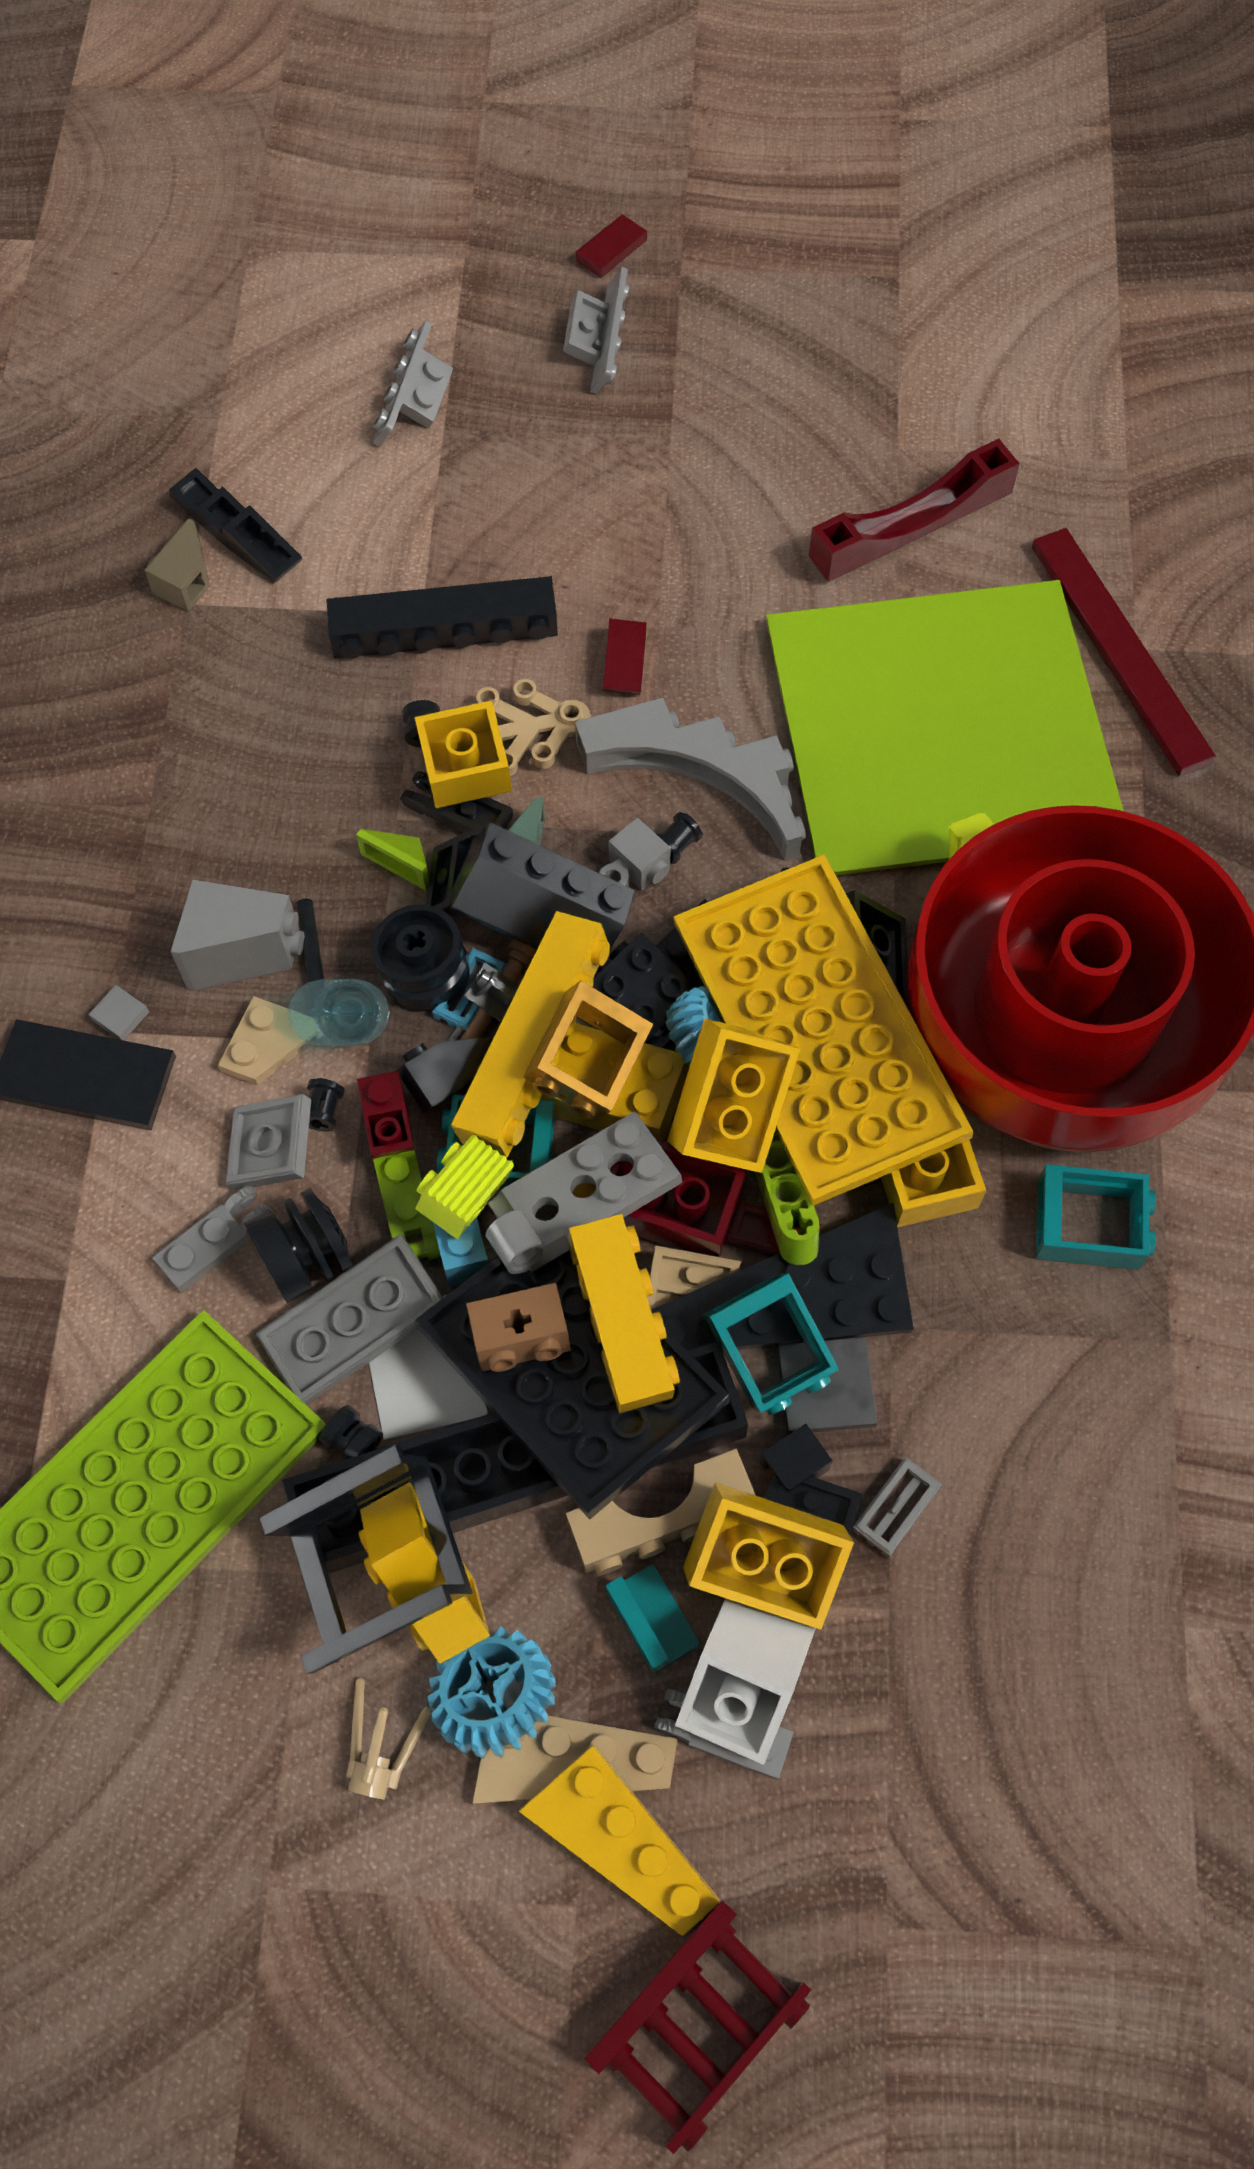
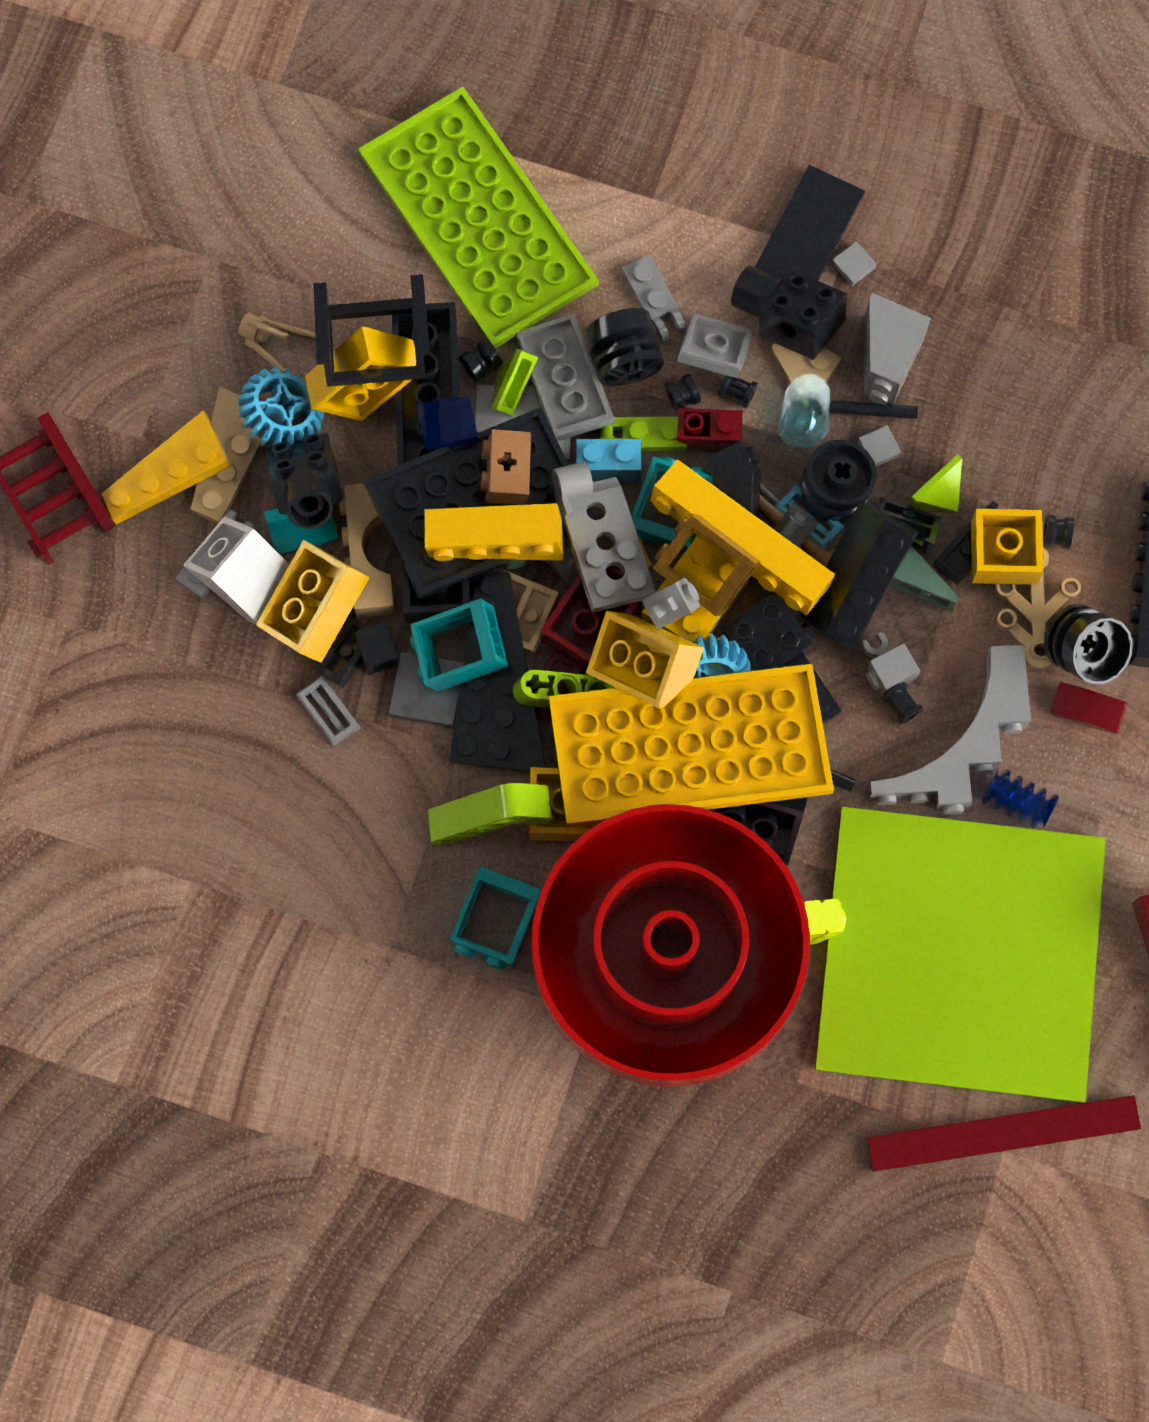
camera: 105 degrees right, 10 degrees up
neon yellow brick [415,1135,514,1240] -> none
none -> black brick [265,433,343,529]
none -> clear blue piece [417,396,479,450]
none -> lime beam [427,783,553,845]
none -> lime slope [491,349,538,416]
none -> light grey brick [642,577,701,630]
none -> black wheel [664,373,701,413]
none -> black brick [731,265,847,360]
none -> light grey tile [858,425,902,467]
none -> clear blue piece [982,768,1059,829]
none -> black wheel [1044,604,1133,685]

